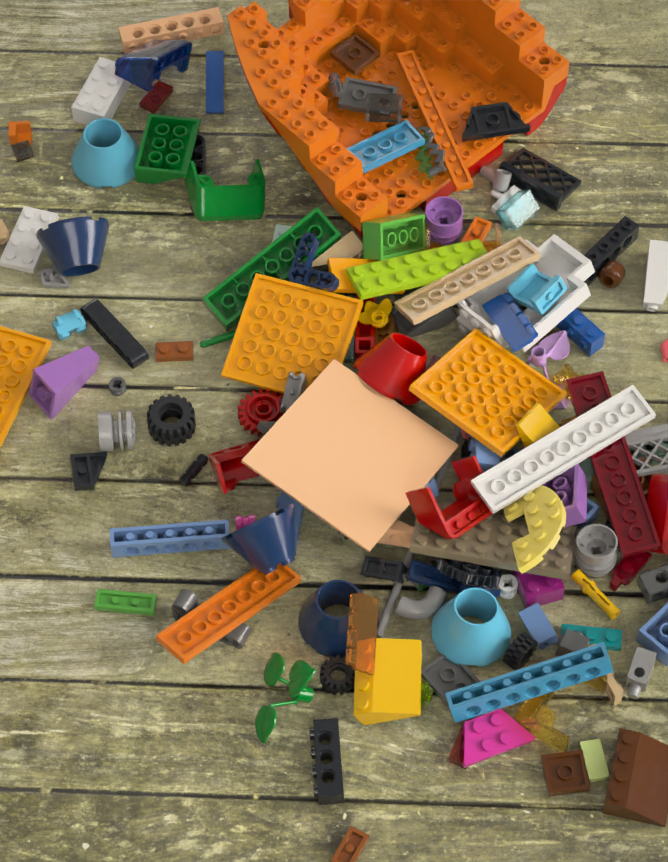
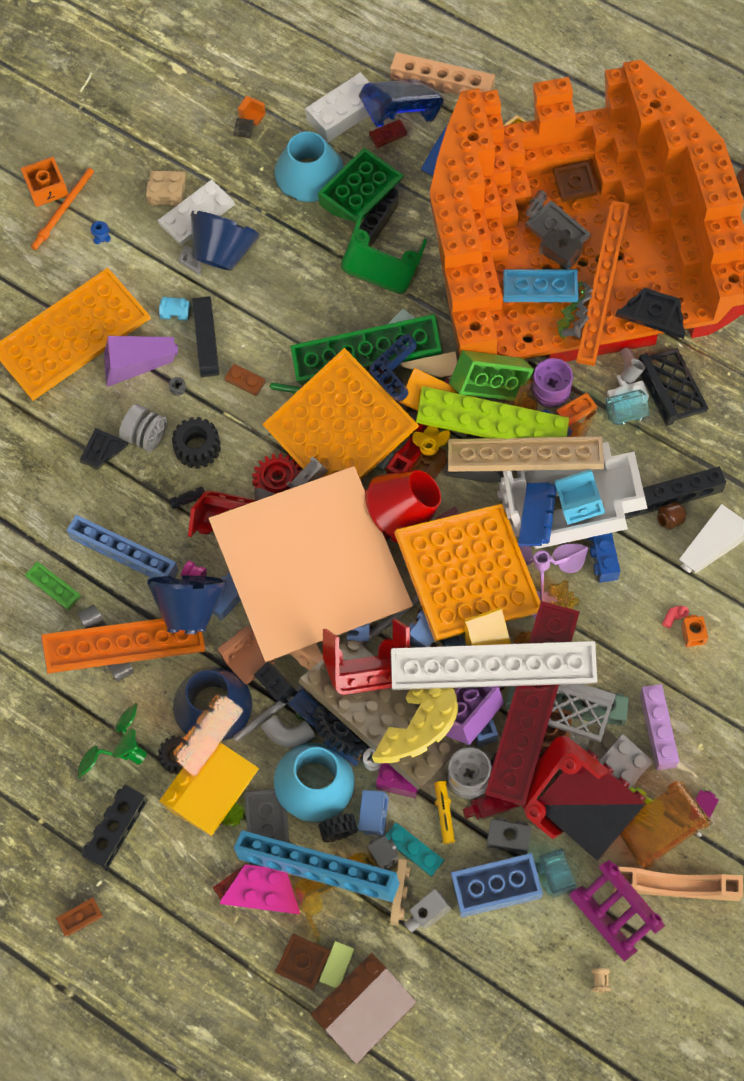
camera: 35 degrees right, 10 degrees up
none -> nougat bracket [217,626,275,684]

